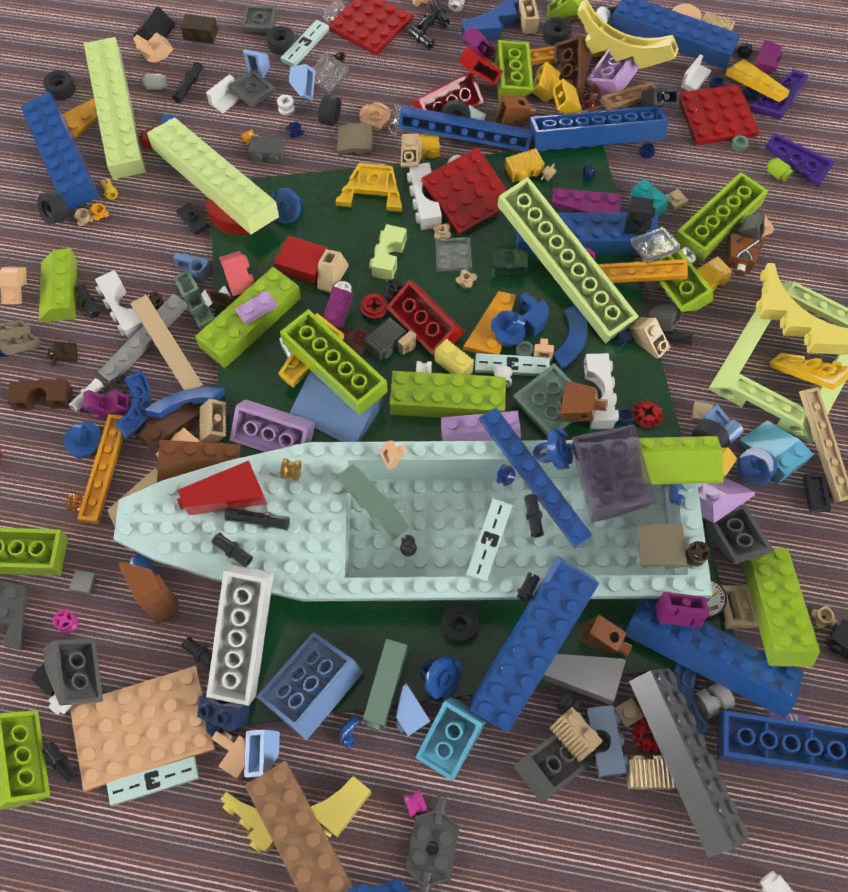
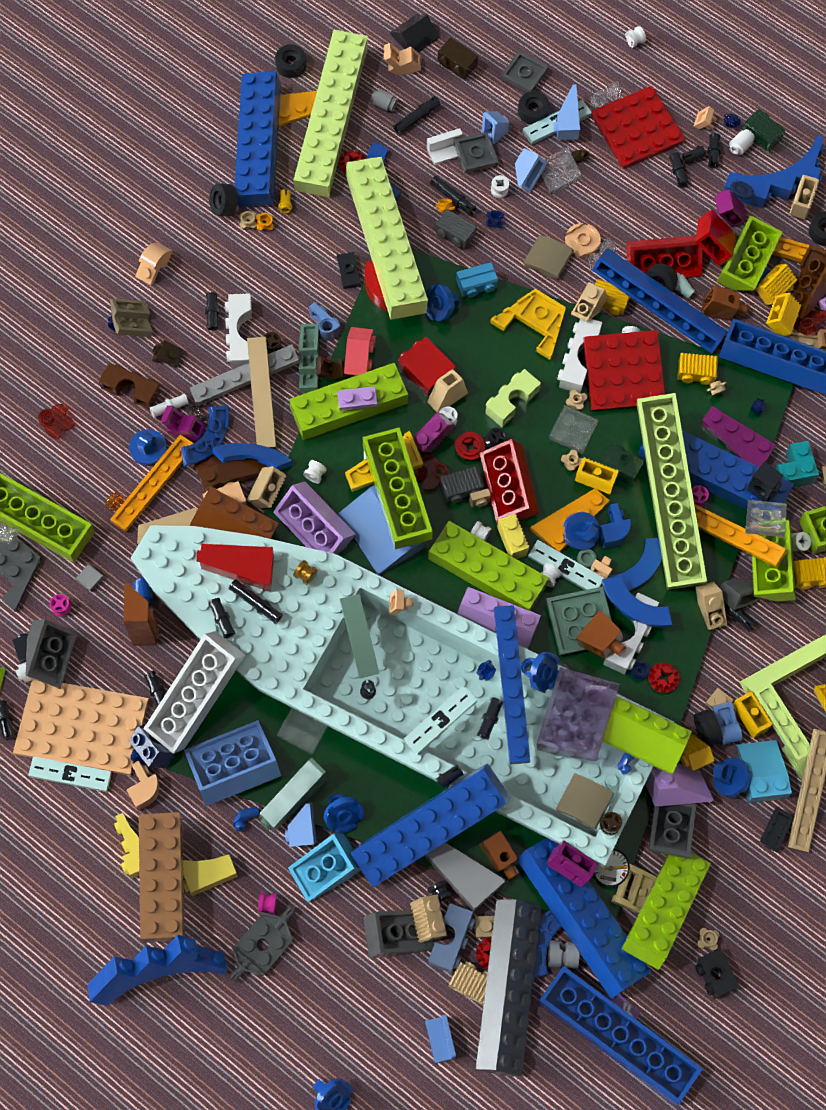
camera: 25 degrees right, 5 degrees up
lime slope [39,248,77,323] -> none
light blue slope [244,729,280,778] -> none
black tyre [318,94,341,126] -> none
black tyre [442,604,480,644] -> none
plate [614,330,633,346] -> none
none -> clear plate [277,708,328,755]
none -> white wheel [303,460,327,484]
none -> medium blue panel [425,1014,456,1064]
none -> black pin [430,175,477,216]
none -> dark azure brick [456,262,498,298]
none -> light blue slope [553,85,580,140]
none -> yellow brick [575,457,618,494]
none -> blue tile [602,576,672,628]
none -> dark blue piece [730,180,754,200]
none -> yellow brick [733,691,773,739]

